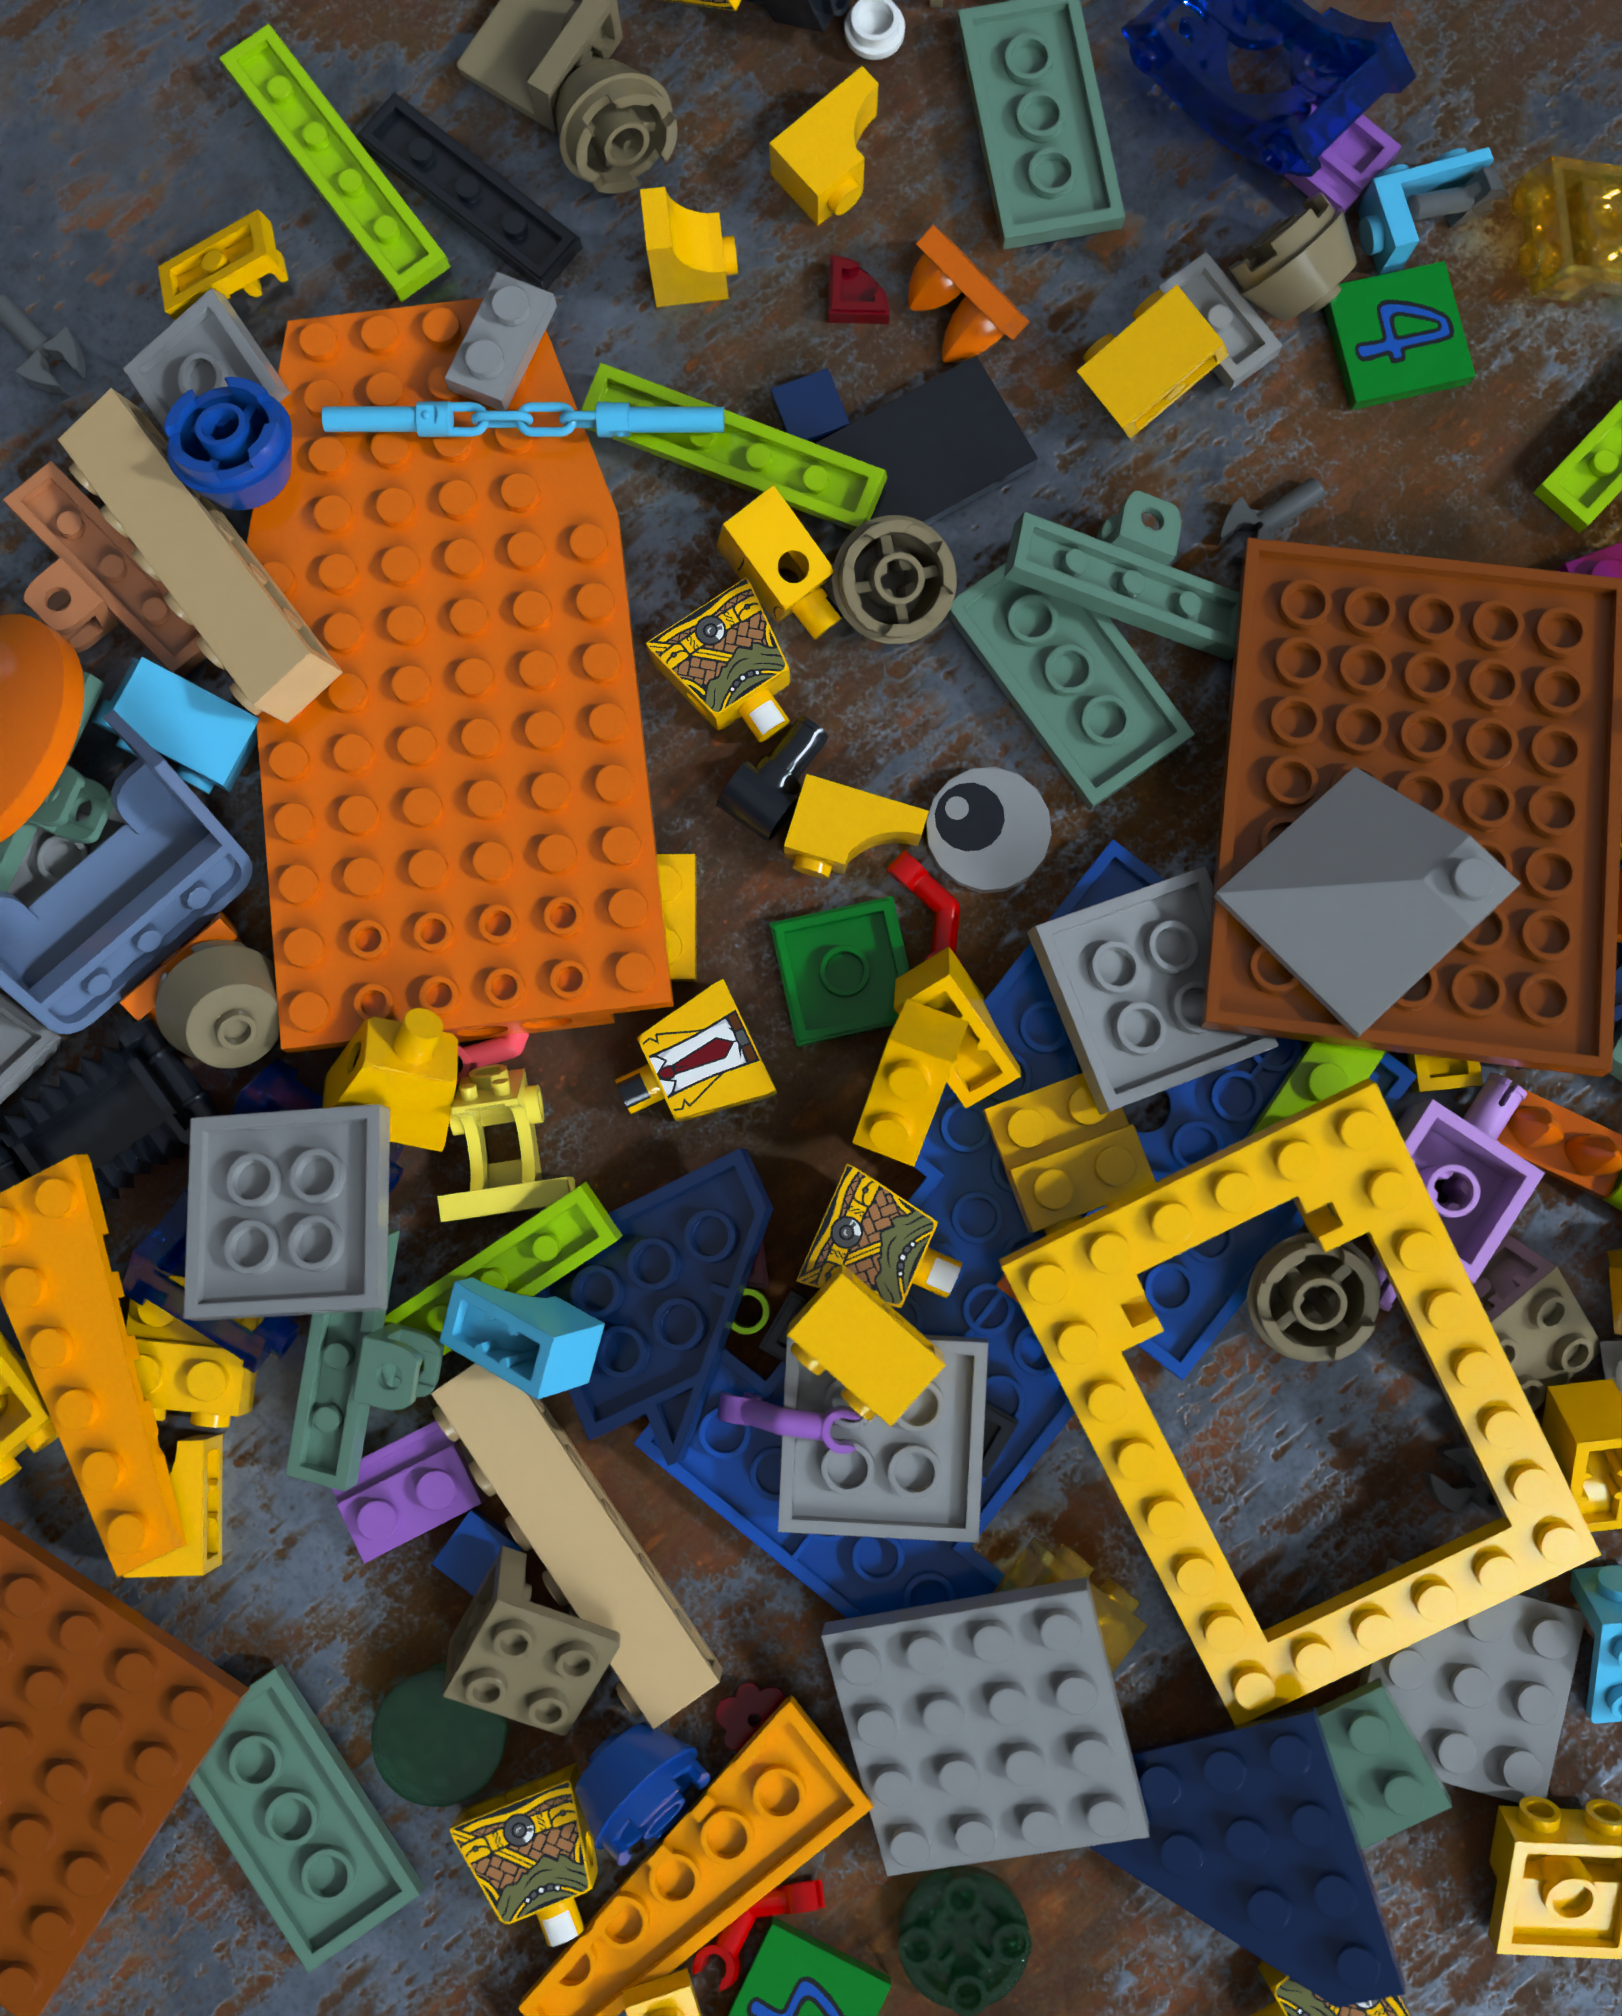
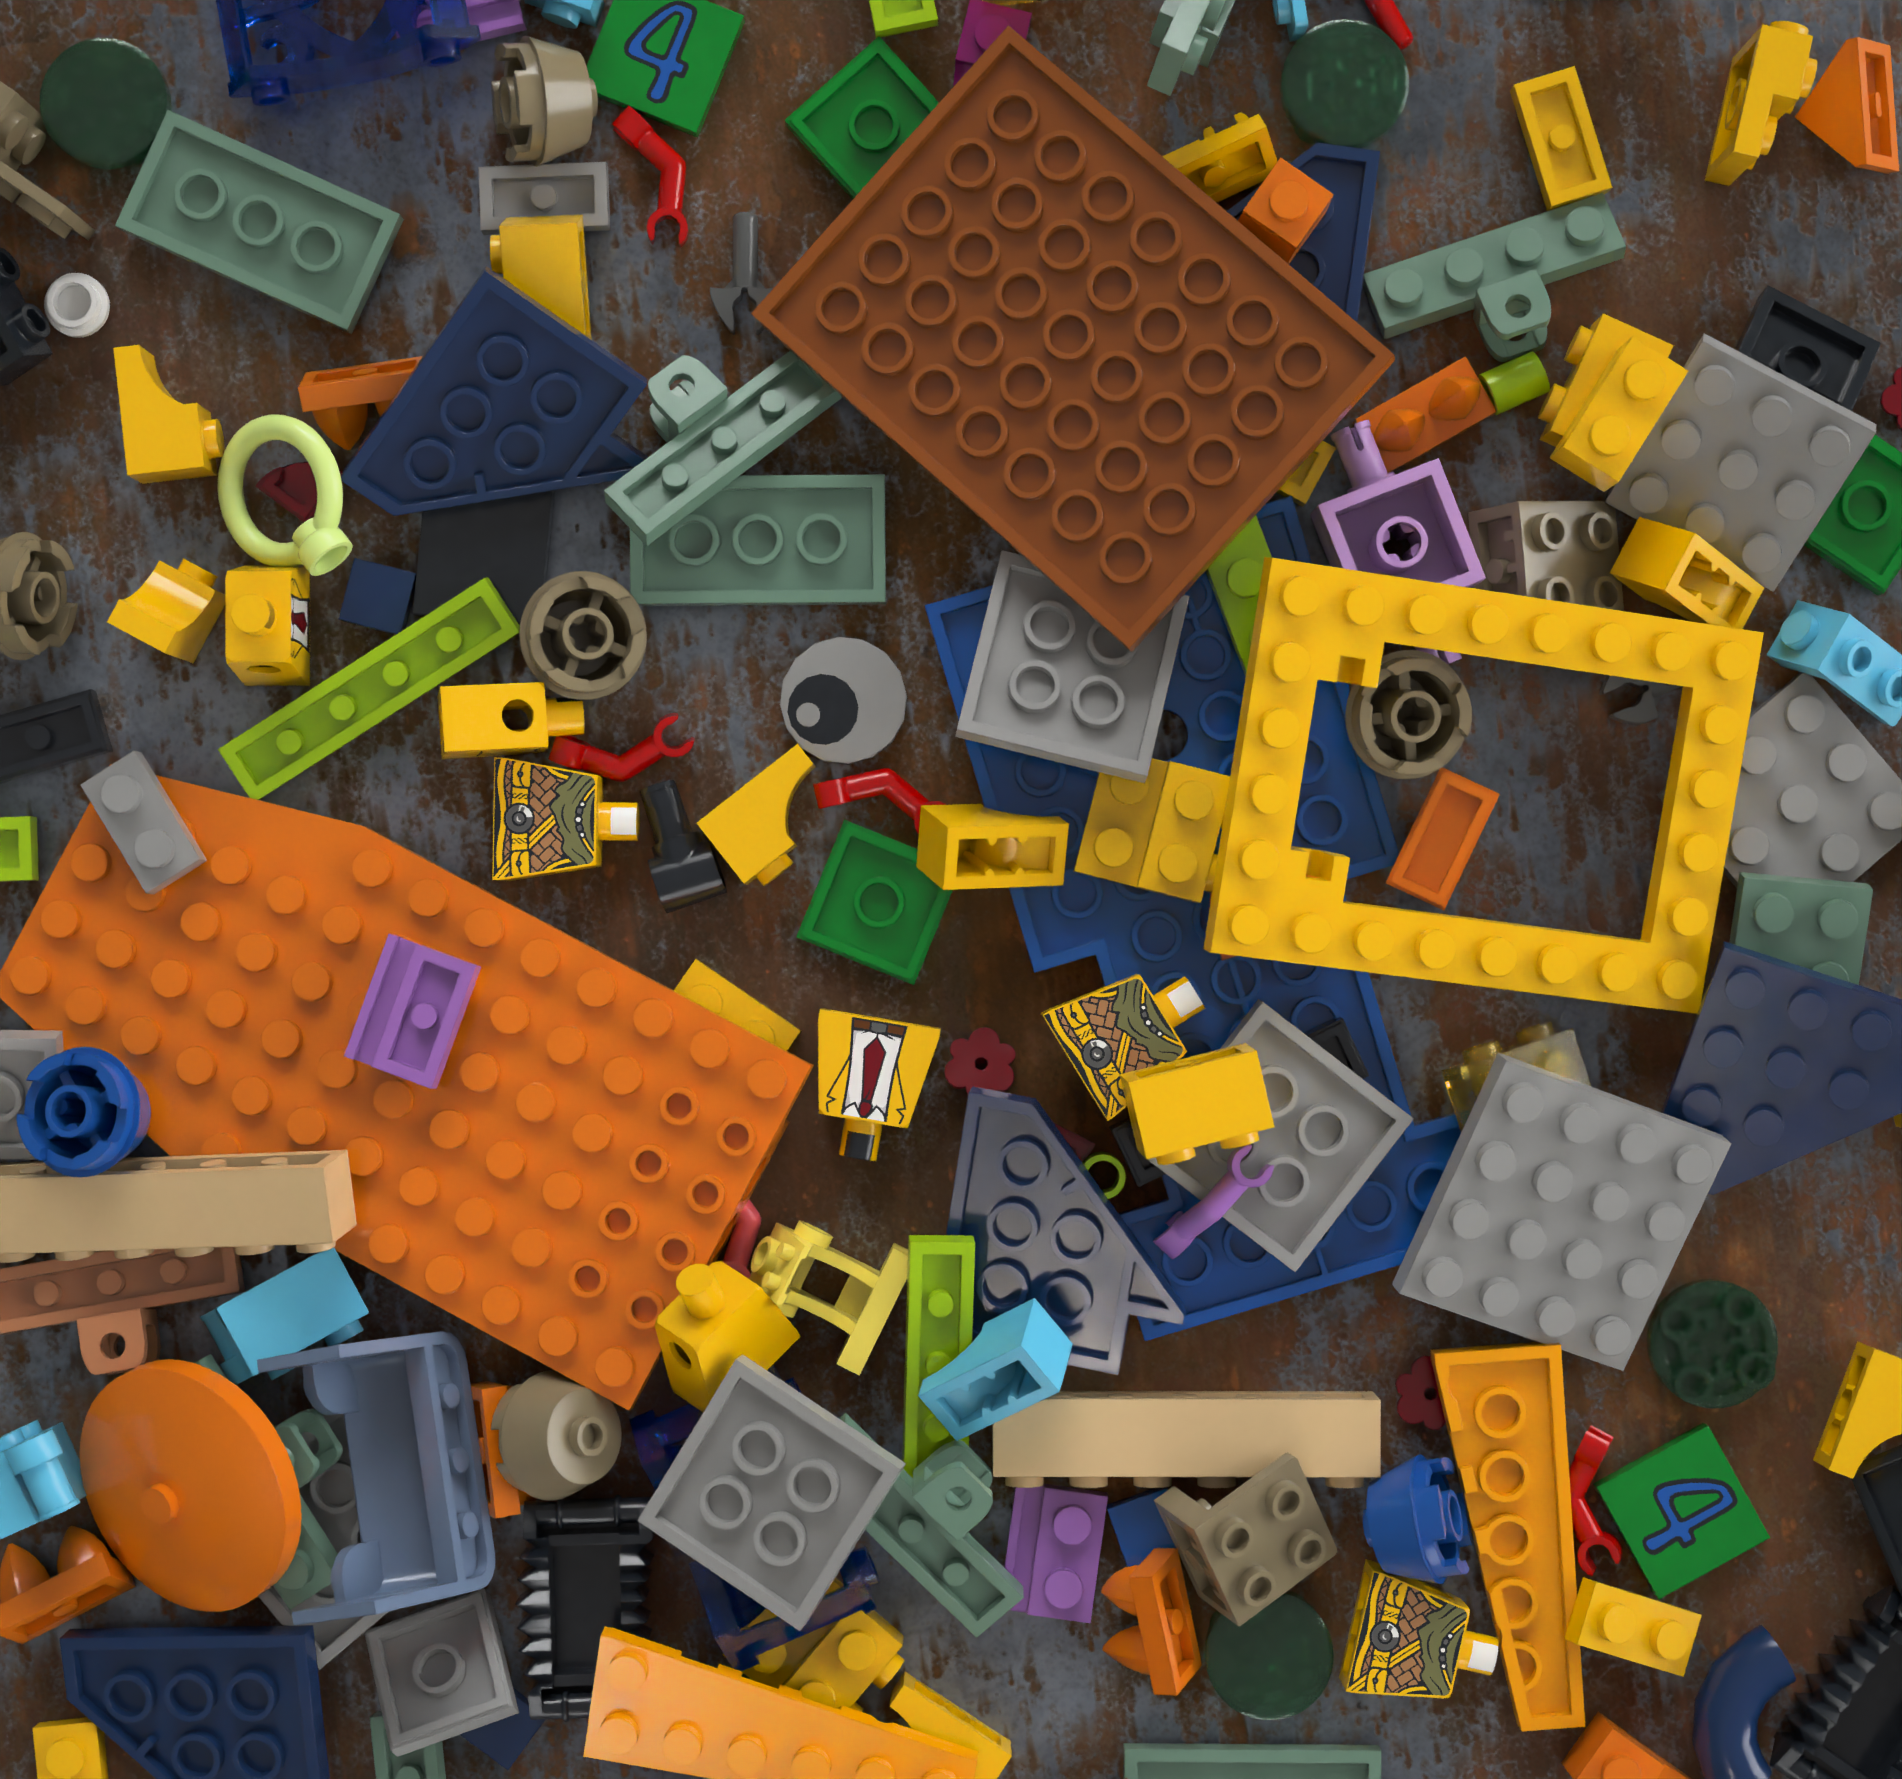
camera: 55 degrees left, 5 degrees up
medium azure piece [322,401,725,437] -> none
yellow brick [852,999,969,1167] -> none
light grey slope [1214,767,1521,1038] -> none
none -> yellowish green piece [217,414,353,576]
none -> yellow torso [225,565,310,686]
none -> dark blue wing [341,266,648,516]
none -> medium lavender plate [344,934,481,1089]
none -> red arm [548,713,695,782]
none -> red arm [612,105,689,248]
none -> green tile [785,36,939,200]
none -> dark red plant [944,1027,1016,1094]
none -> orange tile [1101,1548,1202,1696]
none -> orange tile [1385,767,1500,911]

